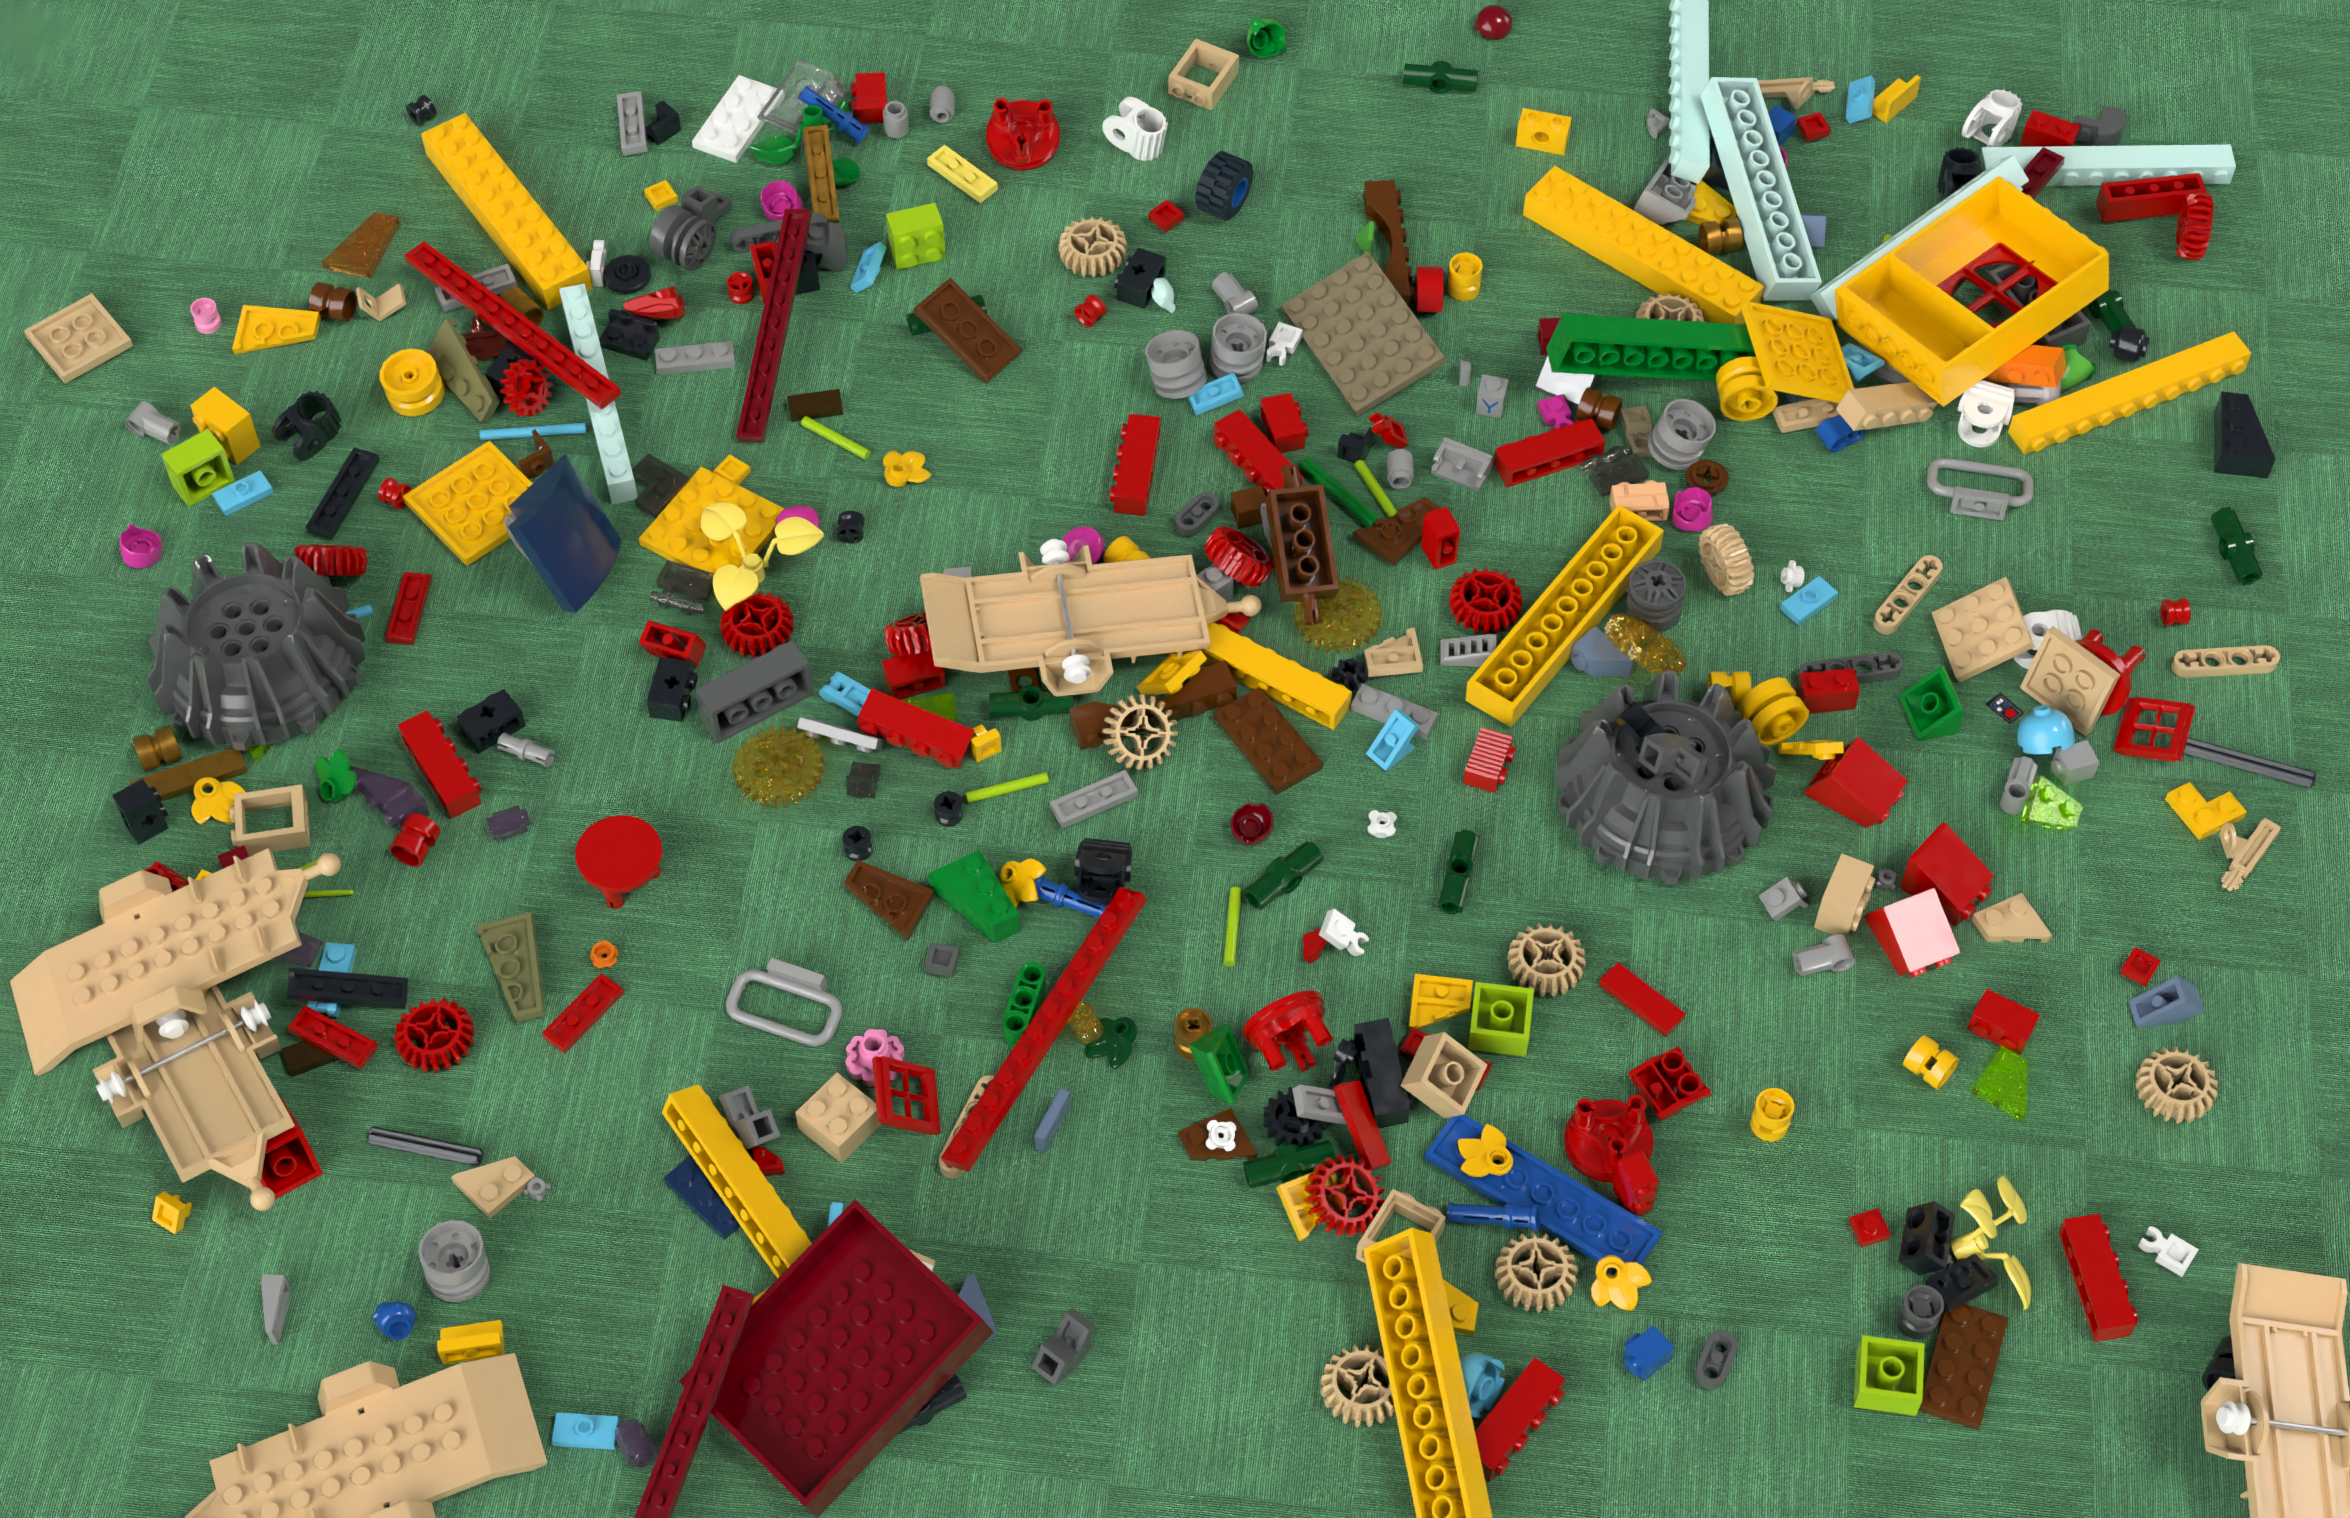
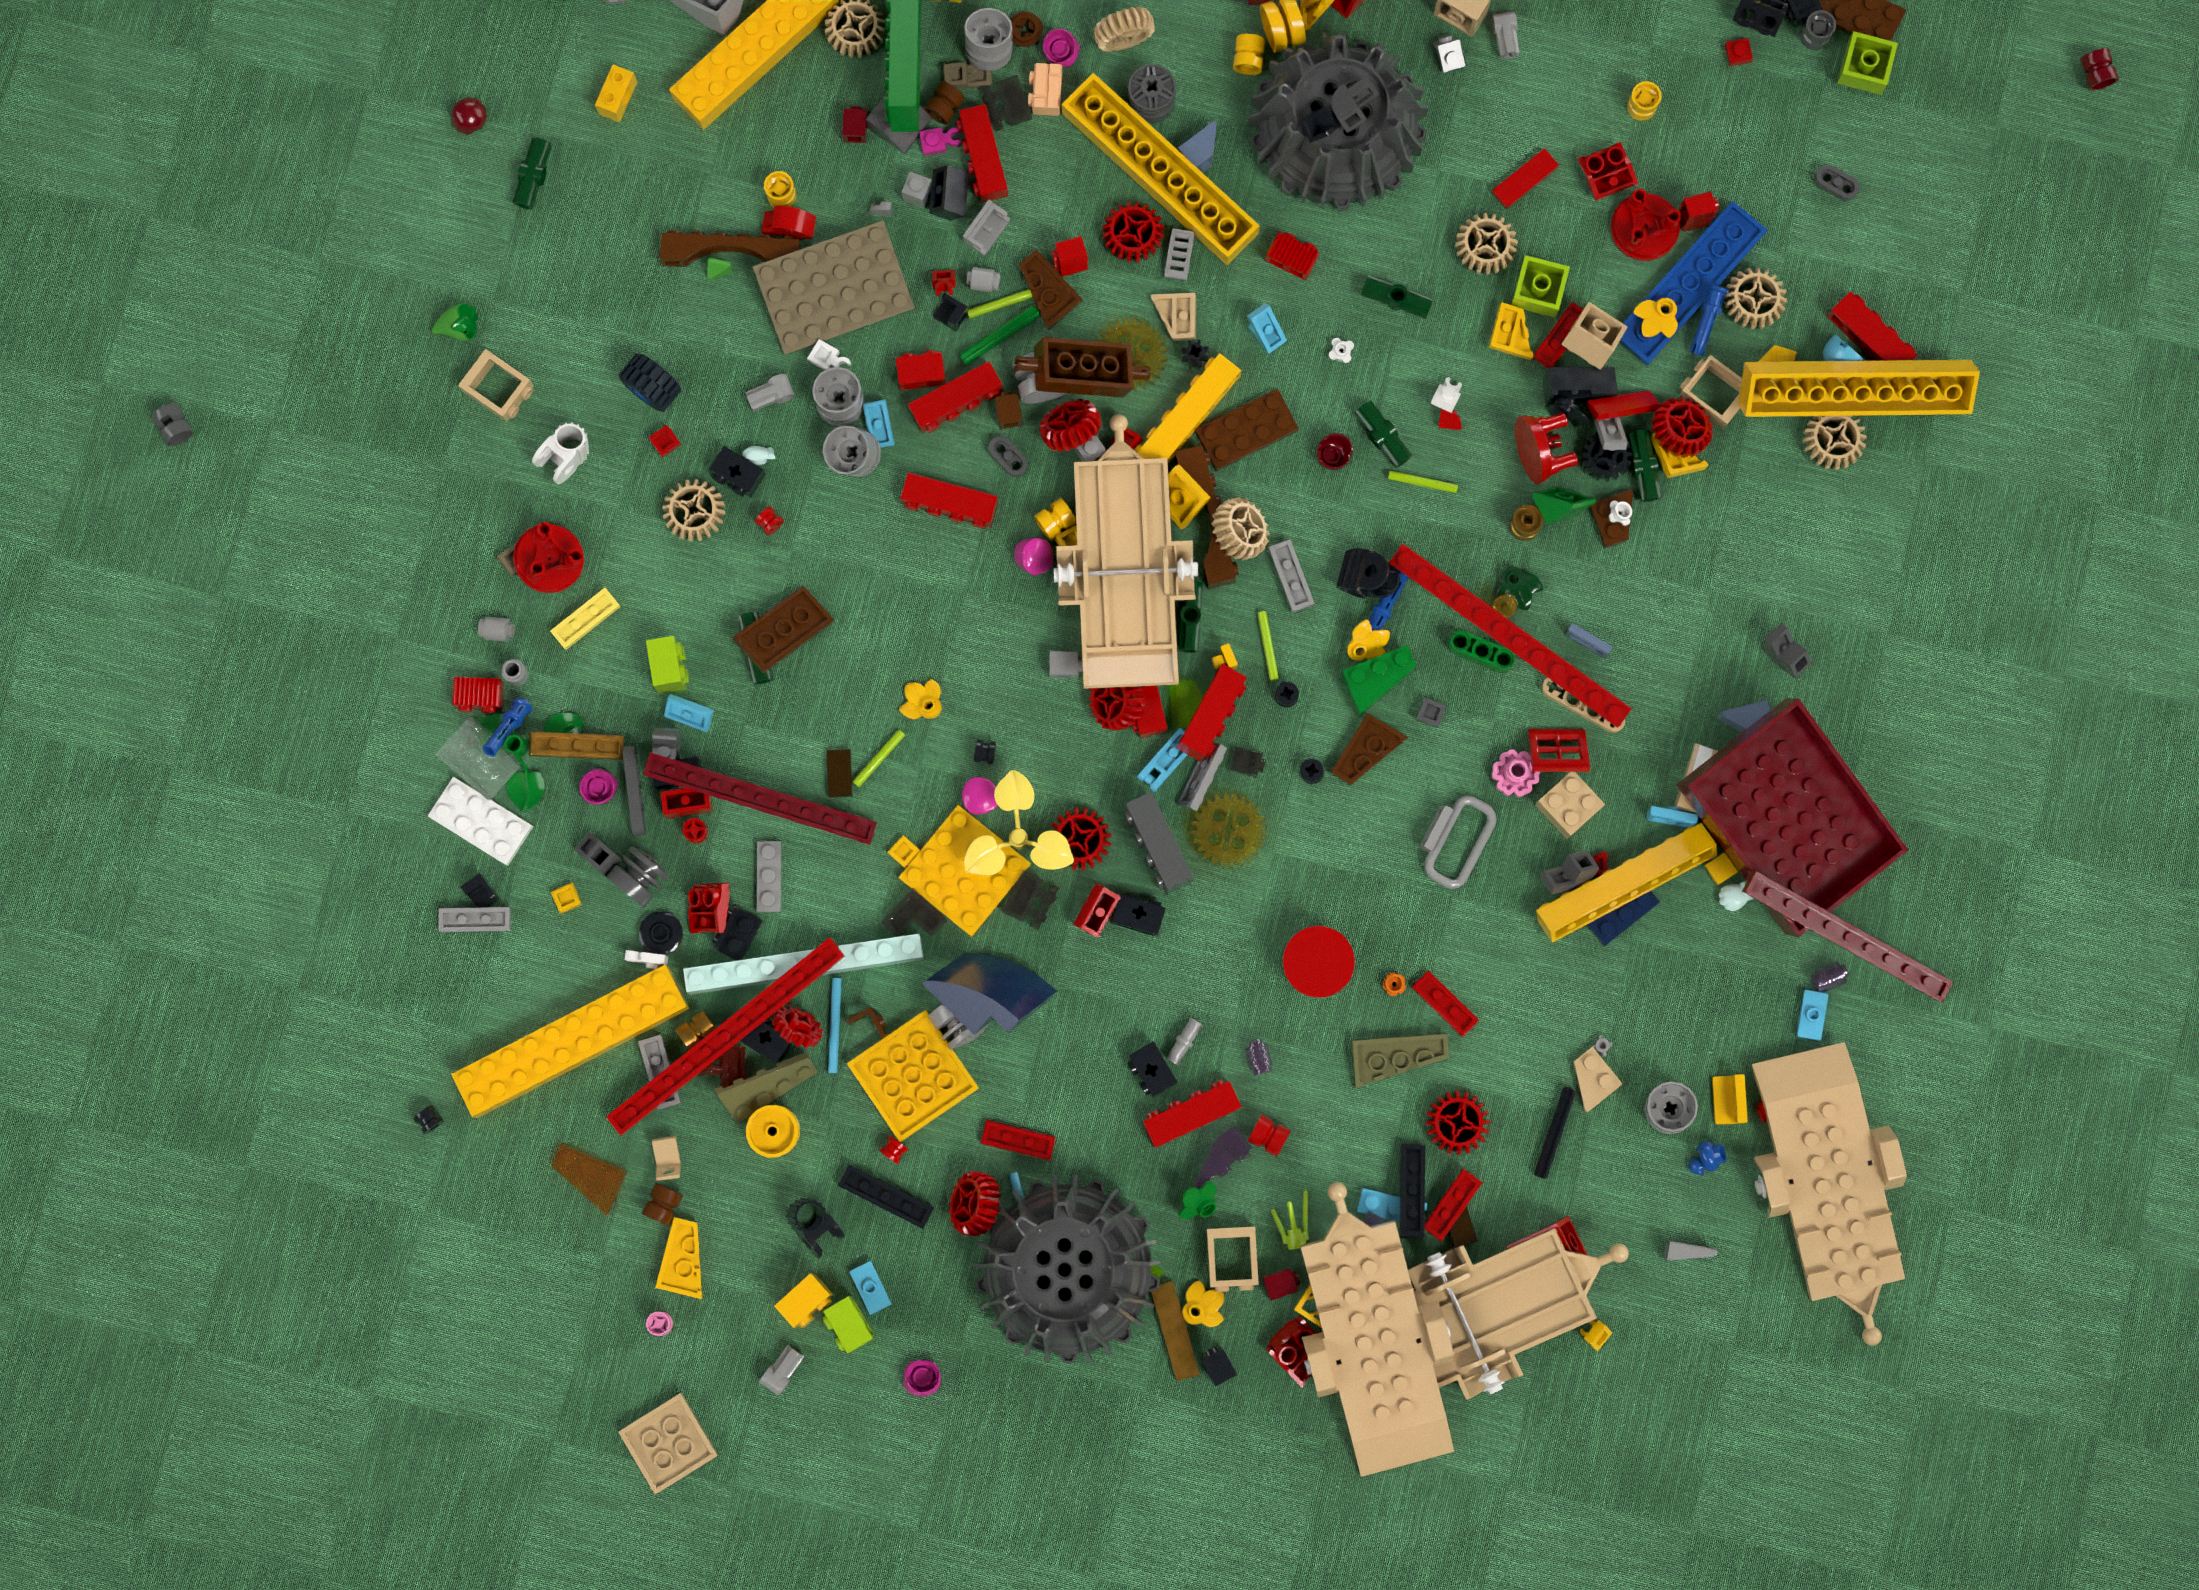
camera: 80 degrees left, 25 degrees up
pearl gold wheel [132,725,183,772] -> none
light grey plate [1351,684,1438,740] -> none
yellow plate [1591,1255,1652,1311] -> none
clear yellow gear [1604,613,1687,677] -> none
blue brick [1623,1325,1674,1381] -> none
none -> black brick [929,165,969,221]

